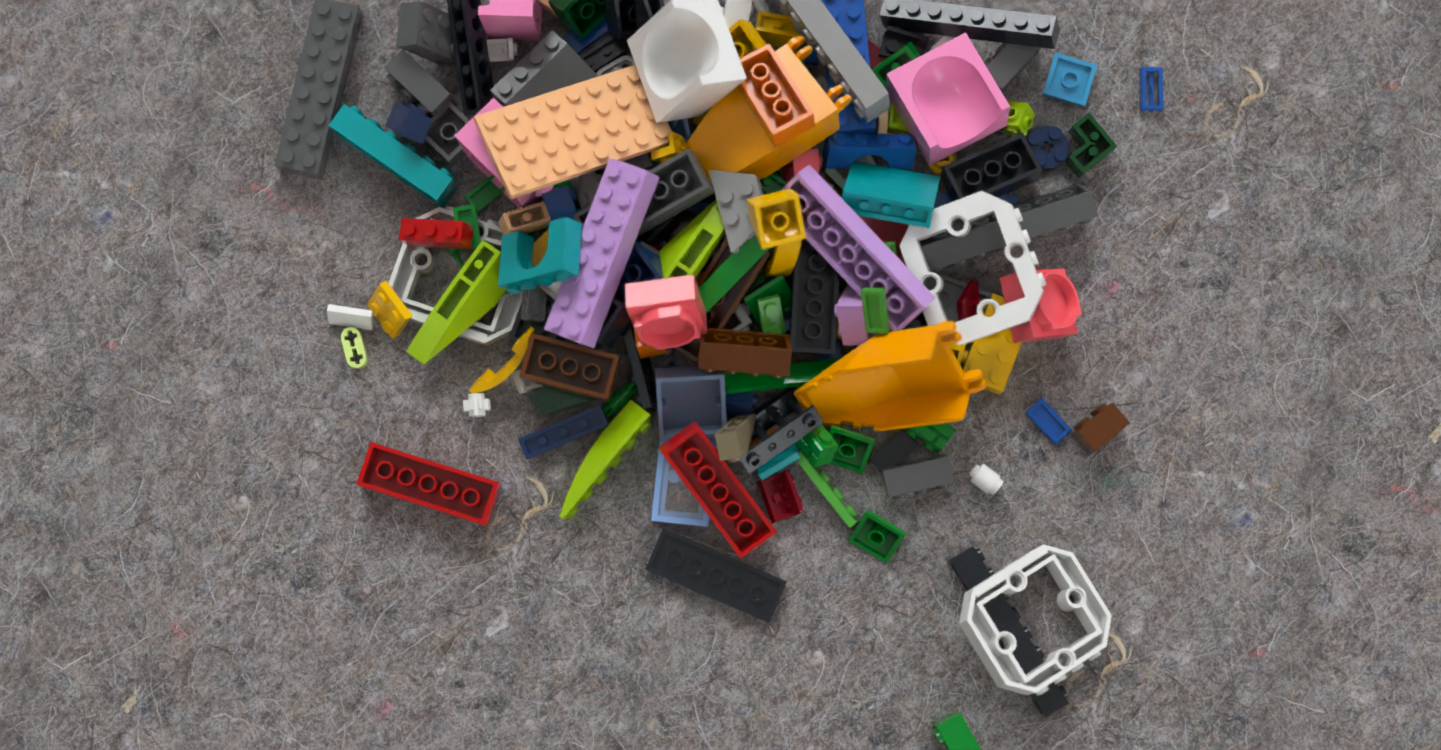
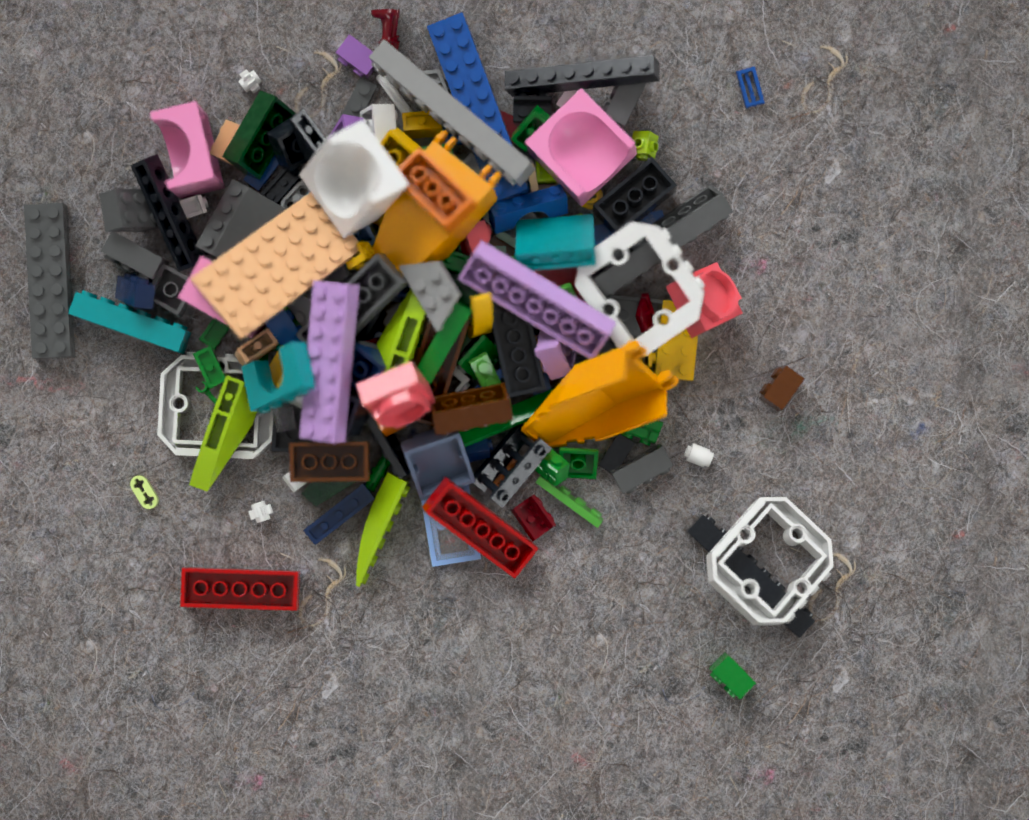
camera: 20 degrees left, 5 degrees up
white tile [327,304,374,330] -> none
yellow plate [366,281,412,339] -> none
red brick [399,218,474,250] -> none
yellow slope [469,326,535,393] -> none
black plate [645,528,787,623] -> none
dark tan slope [714,413,756,463] -> none
yellow slope [746,189,806,249] -> none
teal tile [757,443,801,480] -> none
green slope [848,510,906,564] -> none
bright green tile [861,288,890,334] -> none
blue tile [1025,397,1072,445] -> none
dark blue plate [1027,126,1069,171] -> none
dark azure plate [1042,52,1097,108] -> none
dark green brick [1065,112,1117,179] -> none

